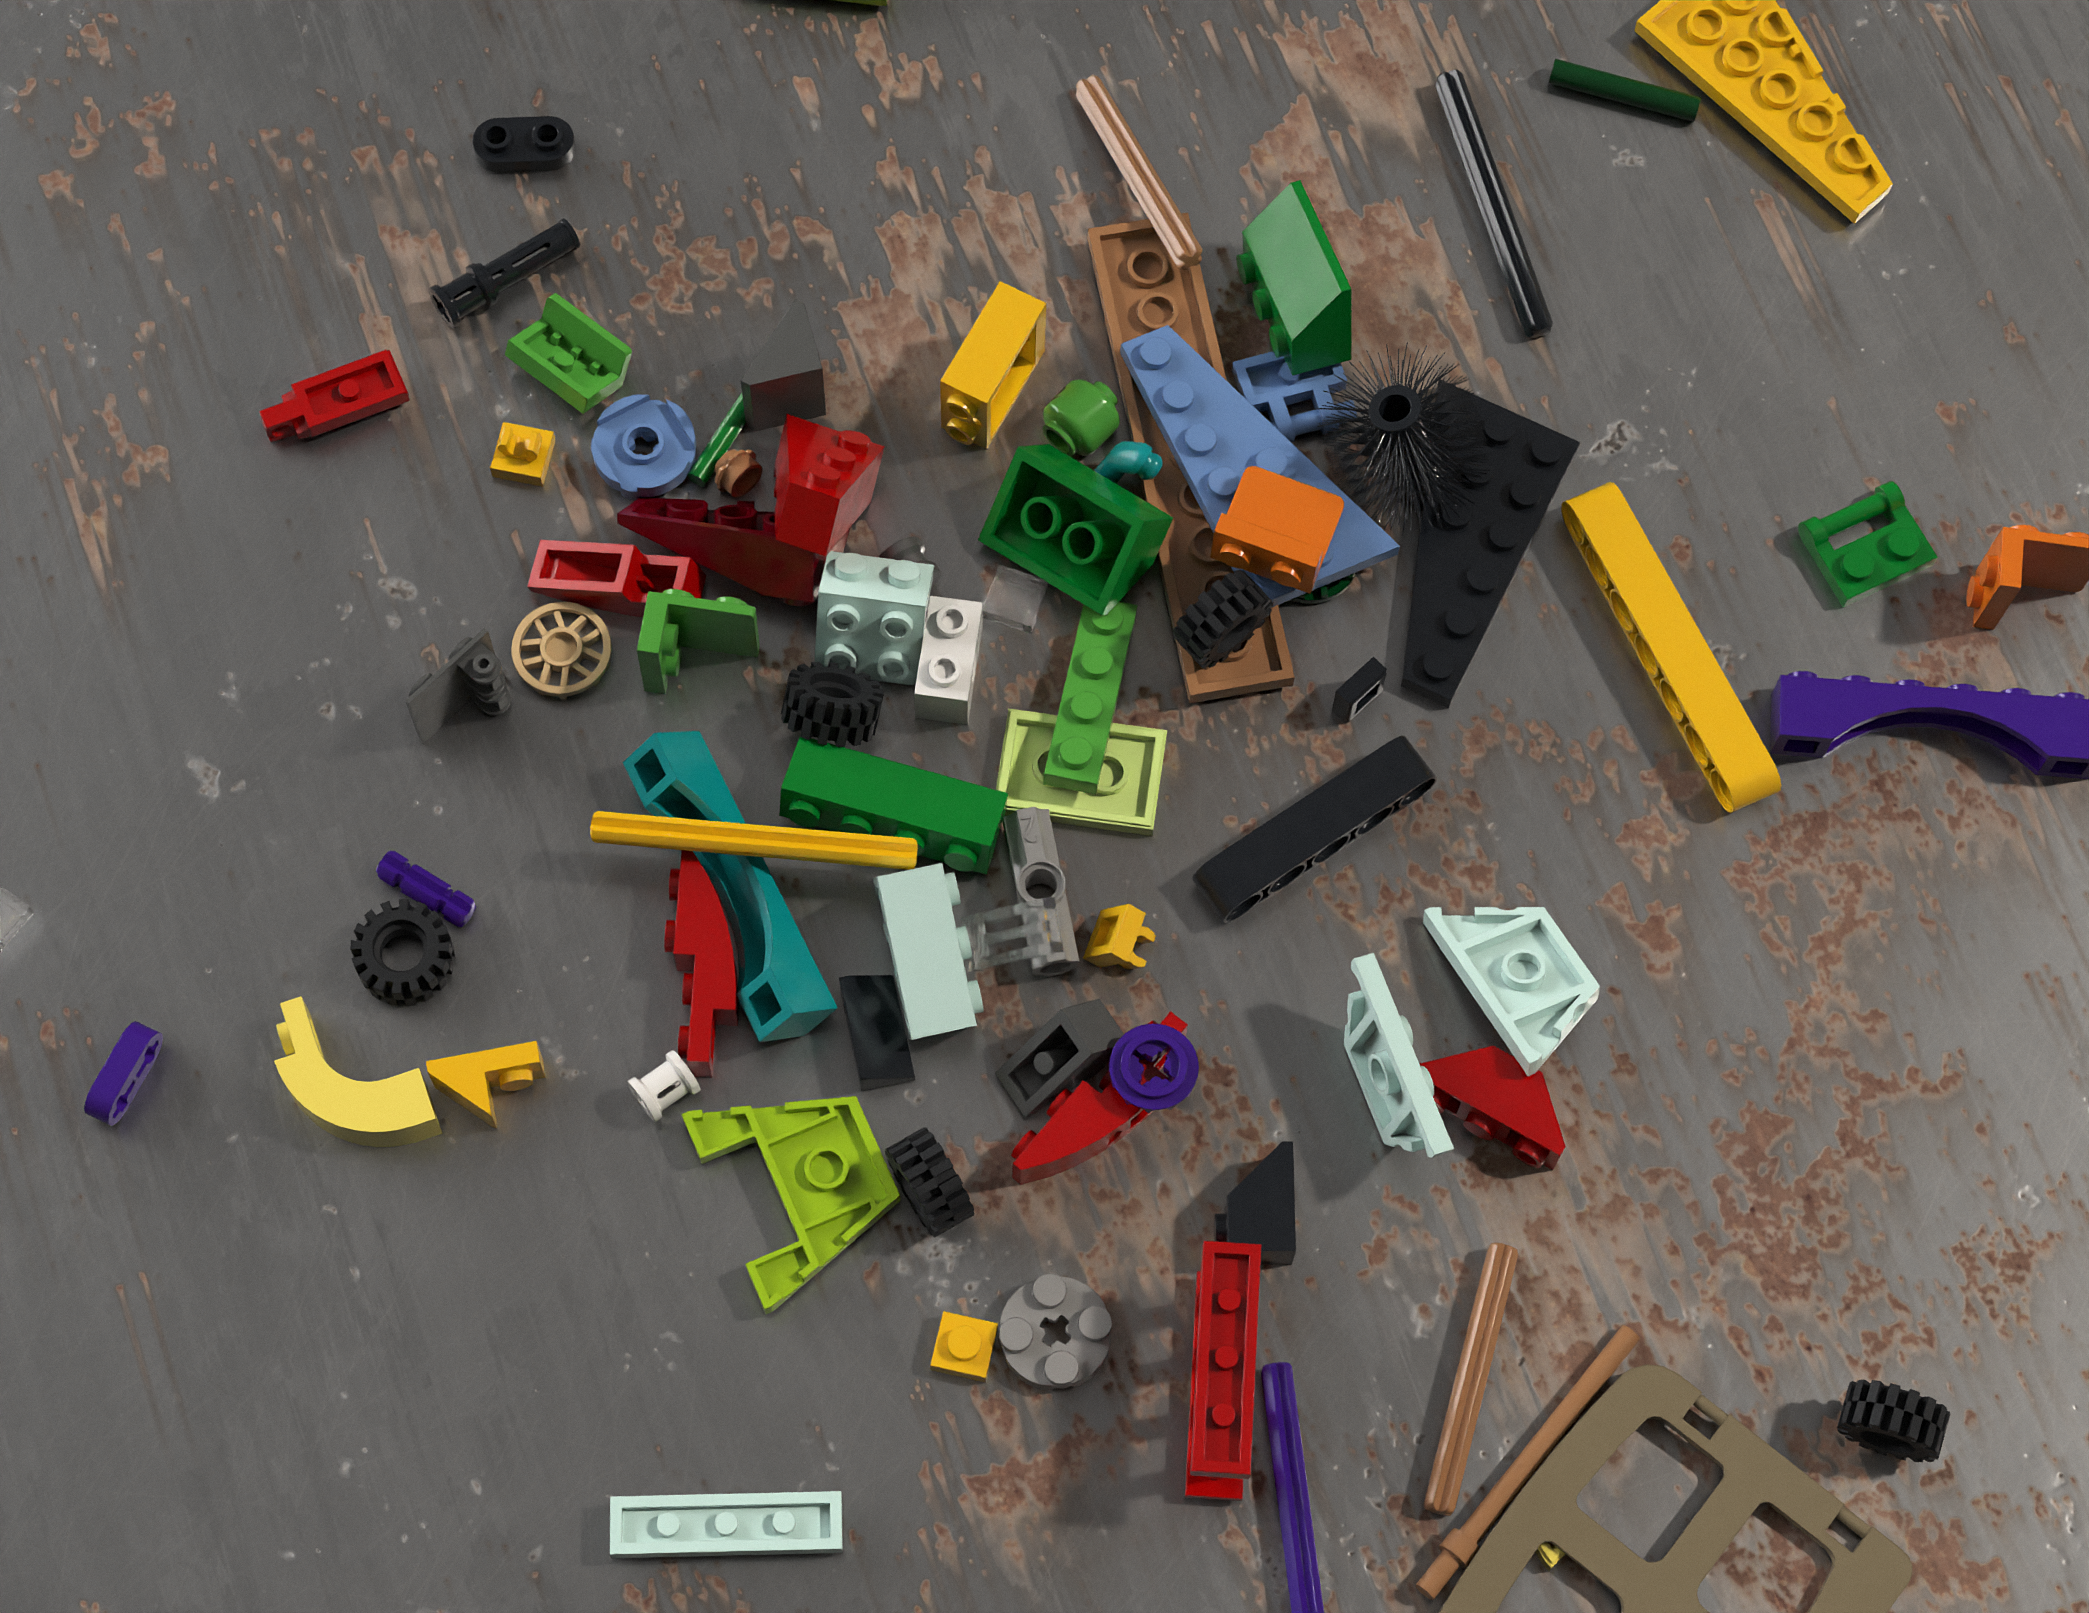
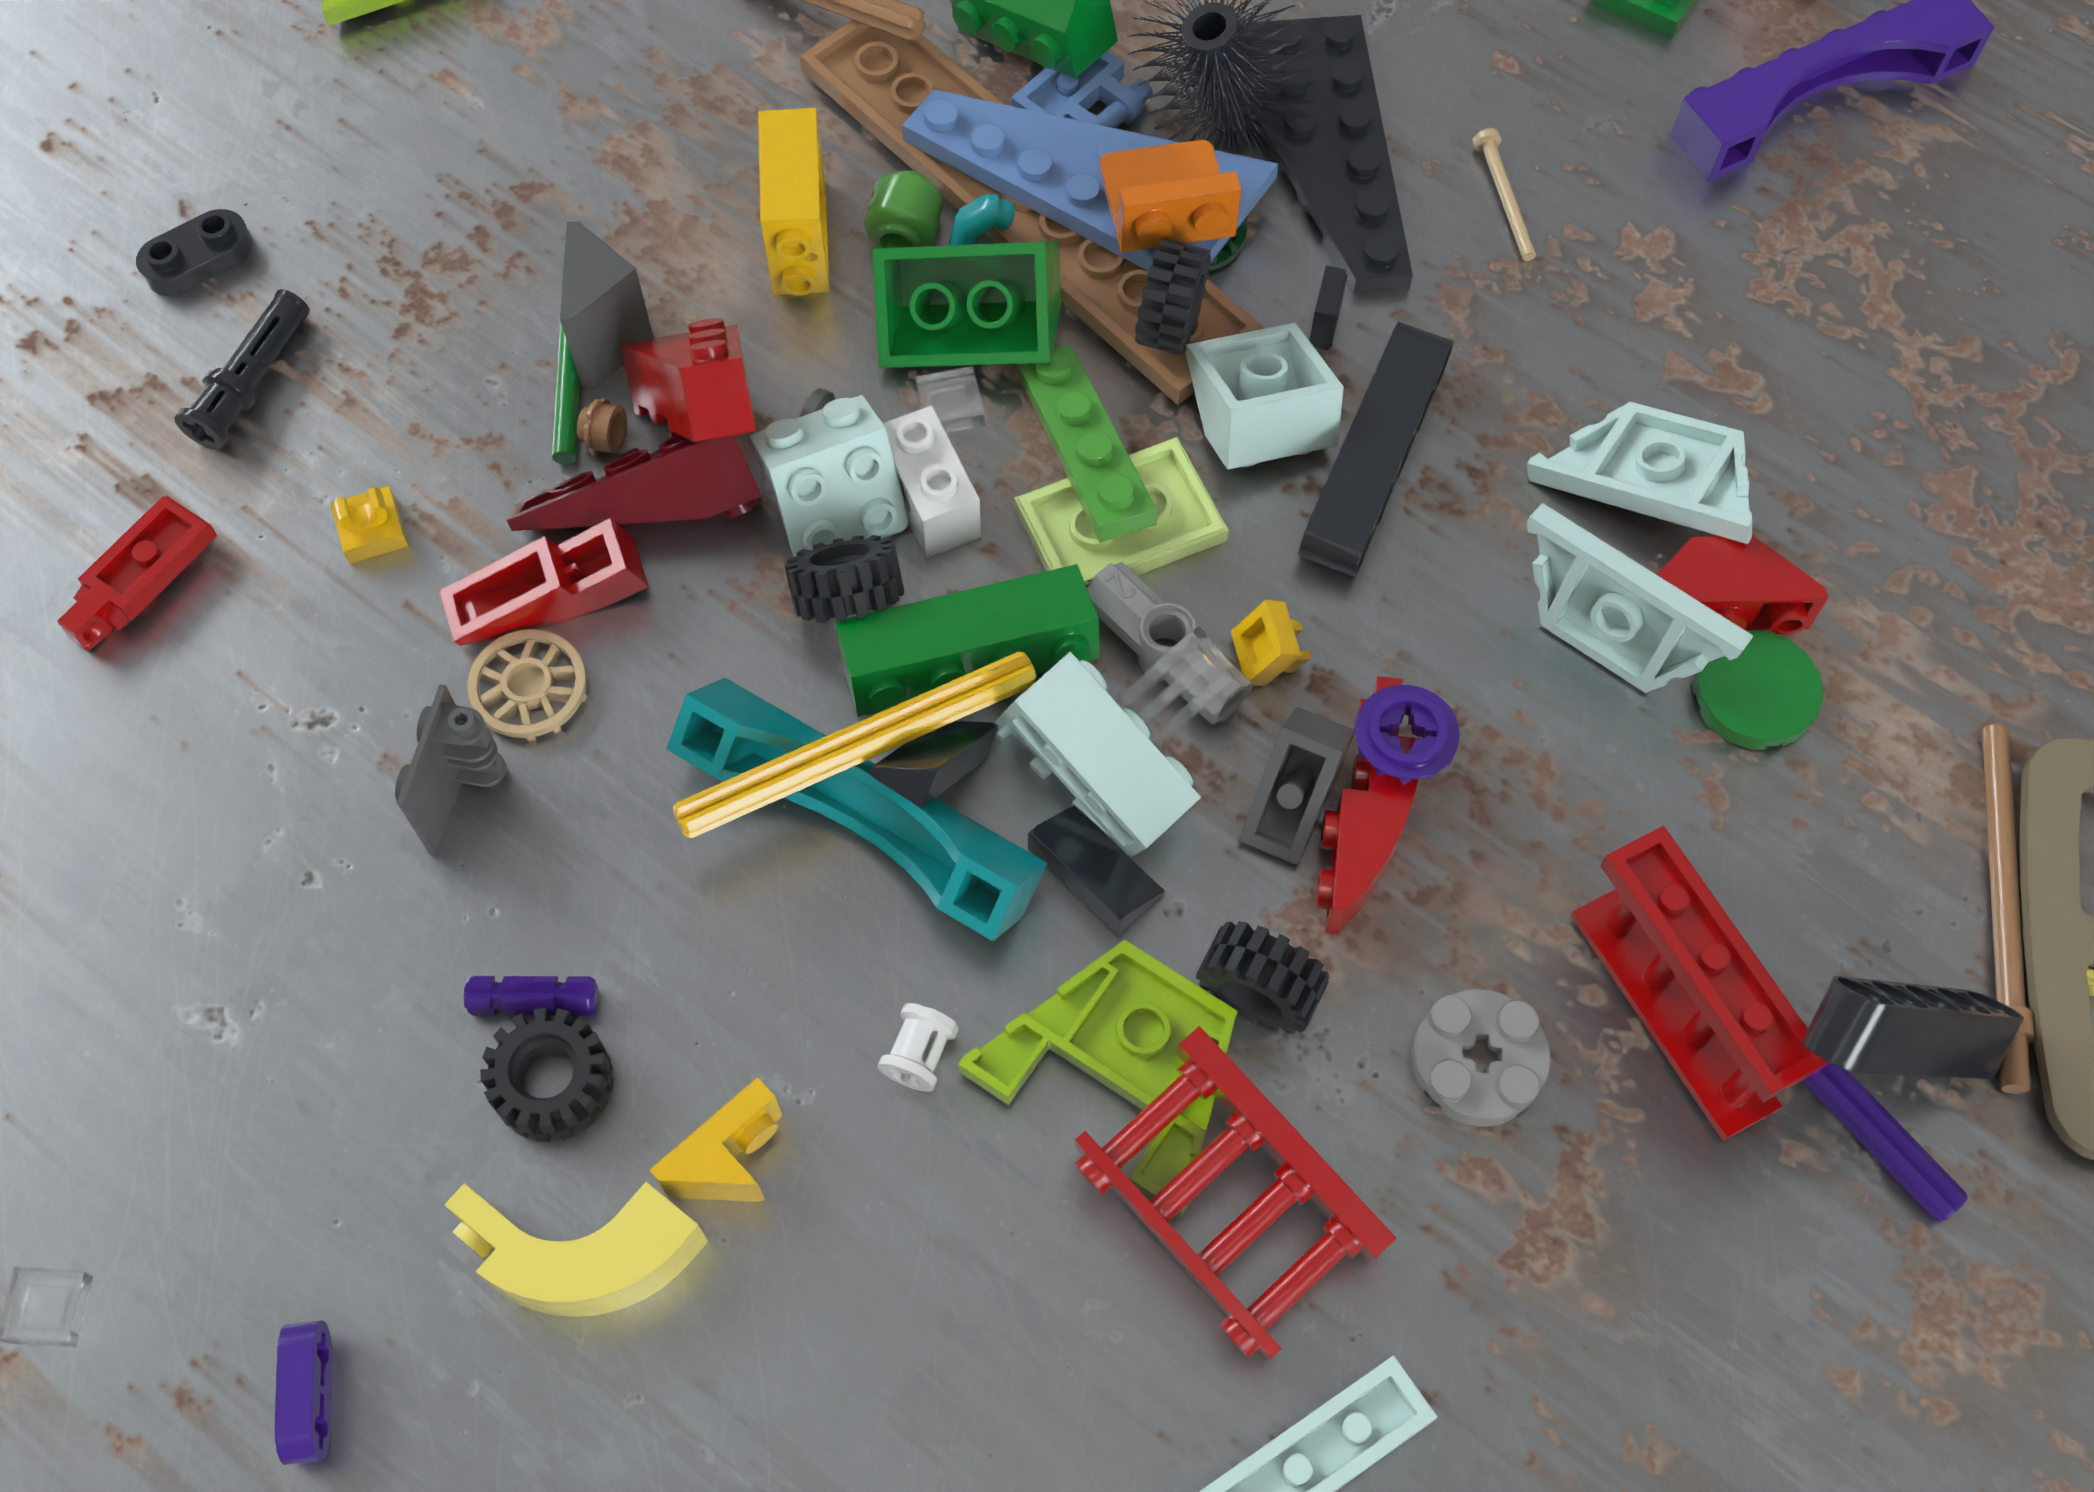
camera: 30 degrees left, 5 degrees down
bright green bracket [504,293,632,414] -> none
medium blue plate [591,394,697,501] -> none
bright green bracket [637,589,760,694] -> none
red slope [664,850,739,1078] -> none
yellow plate [930,1311,998,1383] -> none
black slope [1214,1141,1296,1265] -> none
medium nougat axle [1424,1243,1518,1516] -> none
yellow beam [1561,482,1781,813] -> none
none -> black slope [869,721,999,808]
none -> red fence [1074,1026,1397,1359]
none -> light aqua slope [1186,323,1344,470]
none -> tan piece [1472,128,1536,261]
none -> green tile [1692,630,1824,750]
none -> black beam [1802,976,2024,1079]

